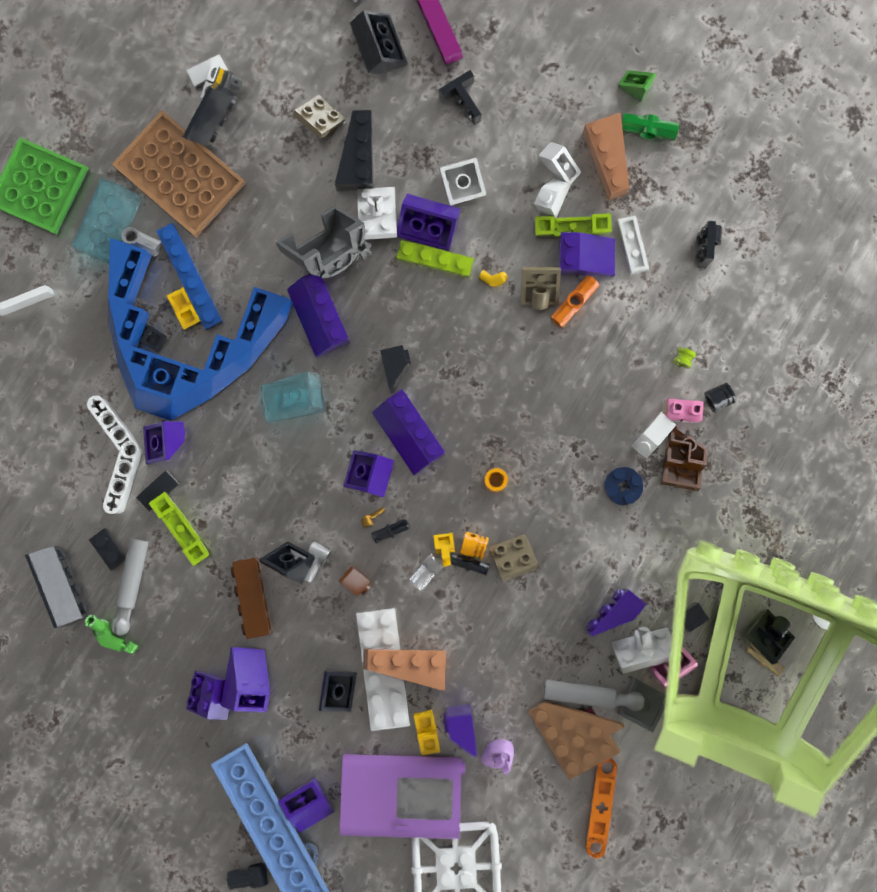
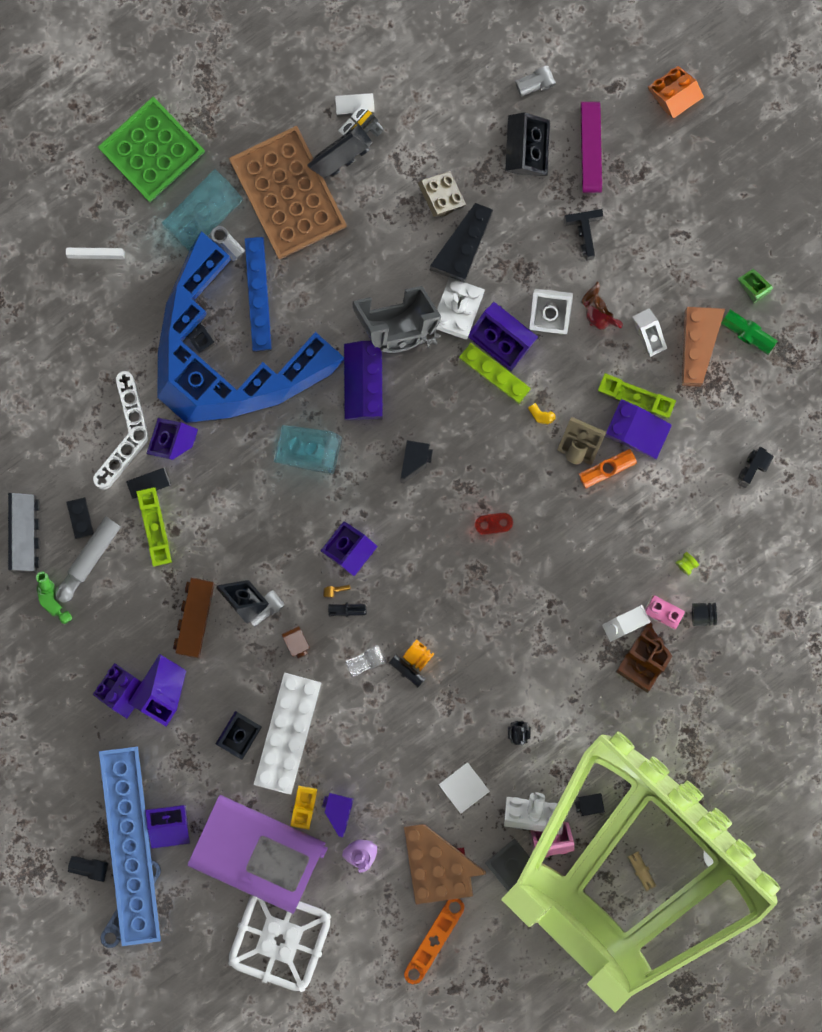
camera: 15 degrees right, 0 degrees up
yellow slope [167,287,200,330] -> none
nougat wedge [363,649,446,691] -> none
dark purple slope [372,389,445,475] -> none
yellow plate [434,533,455,567] -> none
light orange piece [484,468,508,492] -> none
dark tan plate [489,534,539,582] -> none
white slope [534,179,571,218] -> none
light grey piece [545,680,645,711] -> none
dark purple slope [586,588,646,636] -> none
dark blue plate [604,467,643,506] -> none
white tile [616,215,649,275] -> none
black plate [745,609,795,665] -> none
none -> white sticker [439,762,490,813]
none -> clear red plate [475,513,513,535]
none -> black gear [508,721,531,745]
none -> hair [582,282,623,330]

